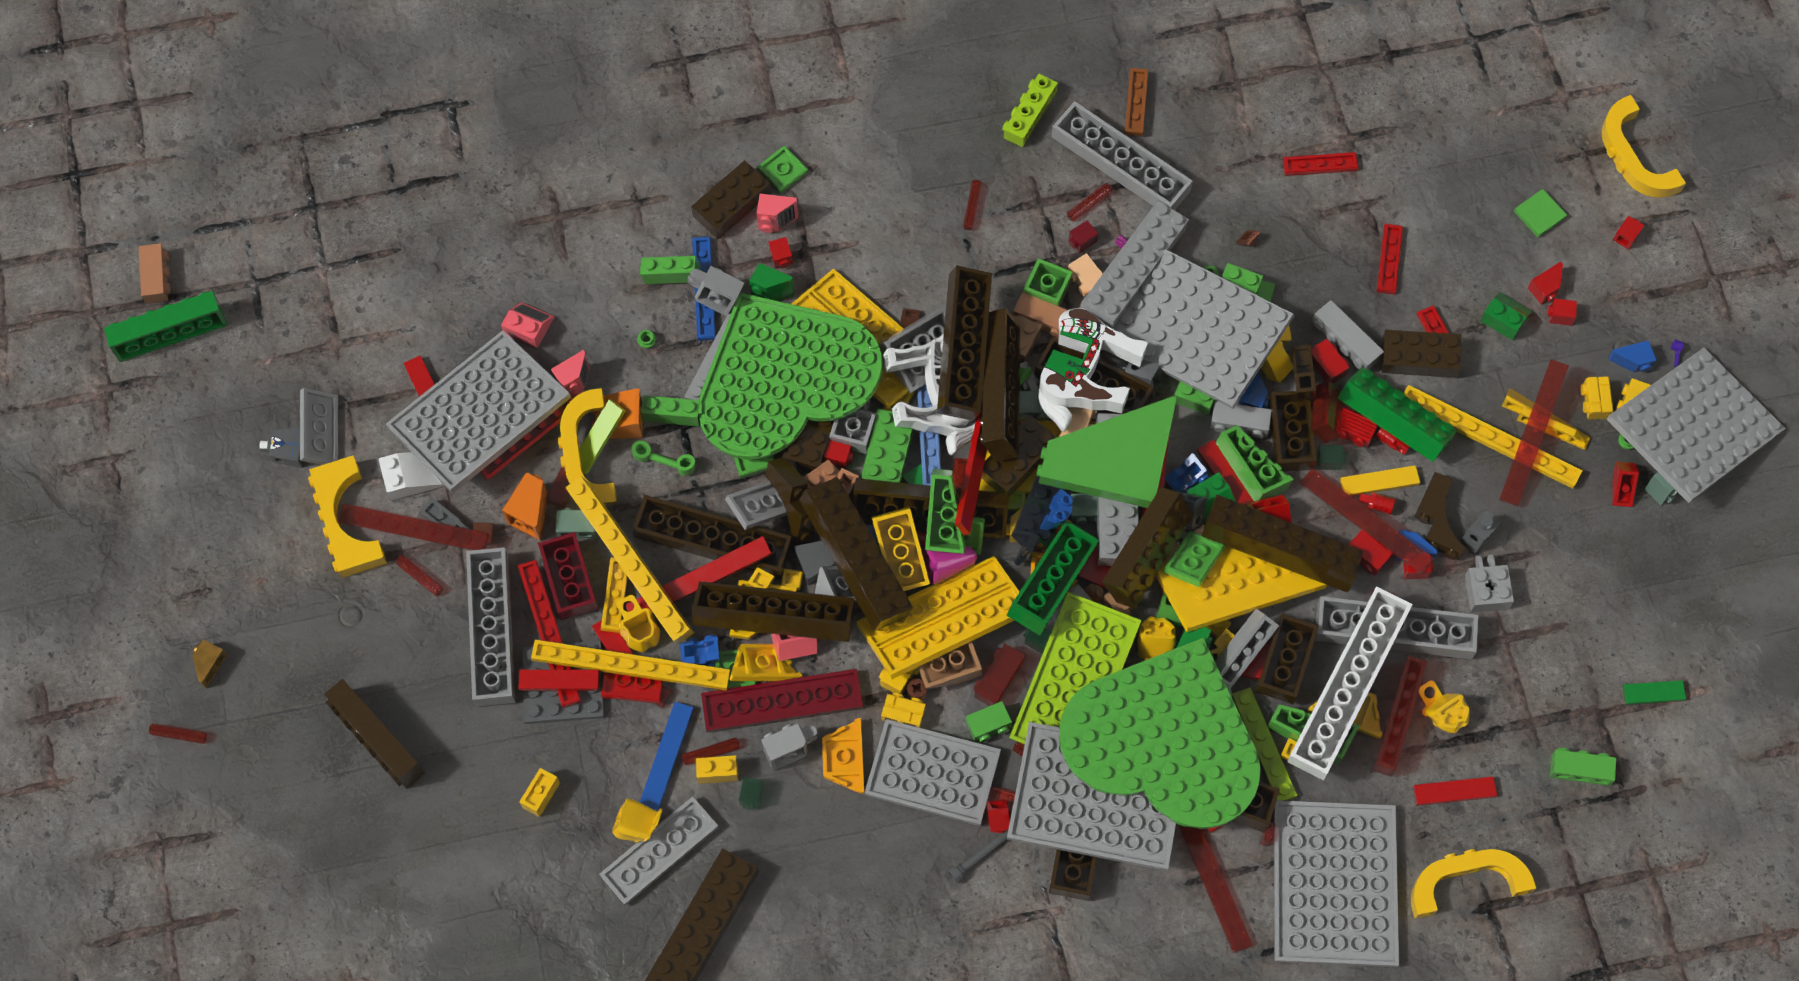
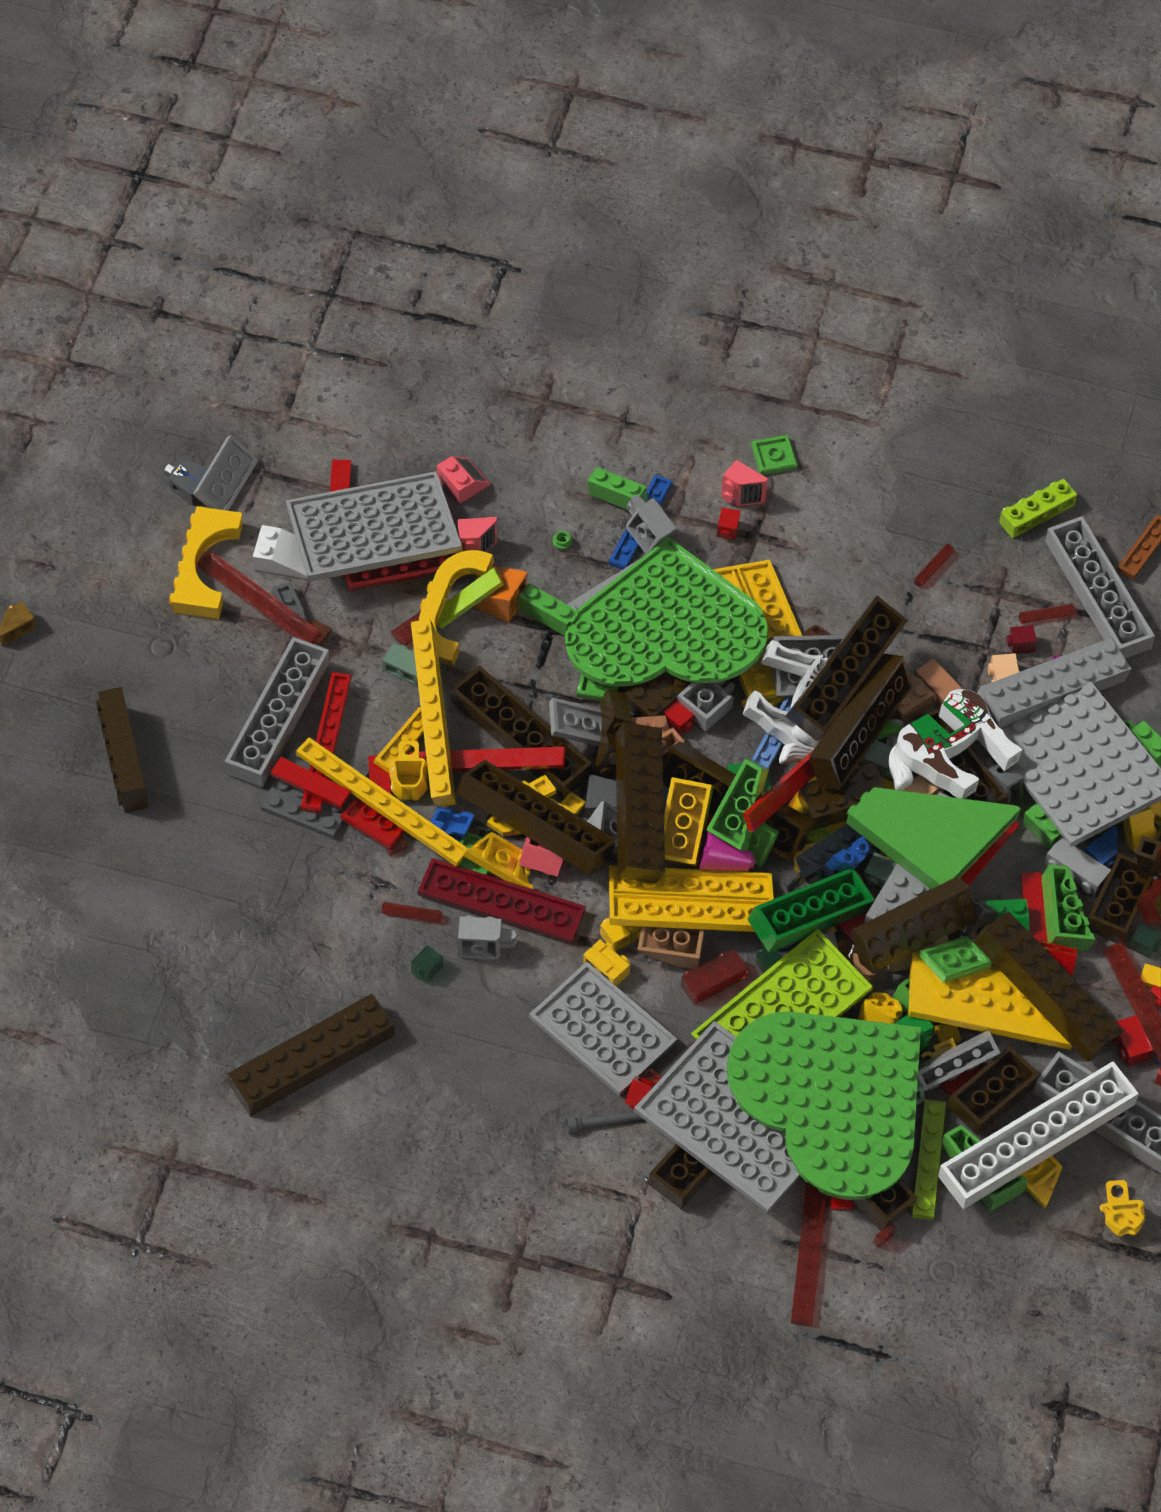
camera: 25 degrees right, 10 degrees down
green brick [104,291,228,362] -> none
nougat brick [139,243,171,304] -> none
clear red axle [395,555,443,596] -> none
orange slope [502,472,548,541] -> none
yellow panel [519,768,560,817] -> none
dark red brick [538,532,598,620] -> none
light grey plate [599,796,719,906] -> none
yellow piece [612,799,662,843] -> none
bright green piece [632,441,696,476] -> none
blue tile [640,702,694,812] -> none
dark brown brick [691,160,771,239] -> none
yellow brick [696,756,738,784] -> none
green slope [749,263,794,301] -> none
light orange wing [822,718,864,794] -> none
bright green brick [861,409,914,483] -> none
copper wheel [907,679,927,700] -> none
bright green brick [966,701,1012,743] -> none
bright green brick [1023,258,1073,307] -> none
blue cylinder [1165,453,1209,493] -> none
light grey plate [1274,800,1399,967] -> none
clear red brick [1373,655,1427,777] -> none
yellow arch [1411,849,1536,919] -> none
red tile [1413,776,1497,806] -> none

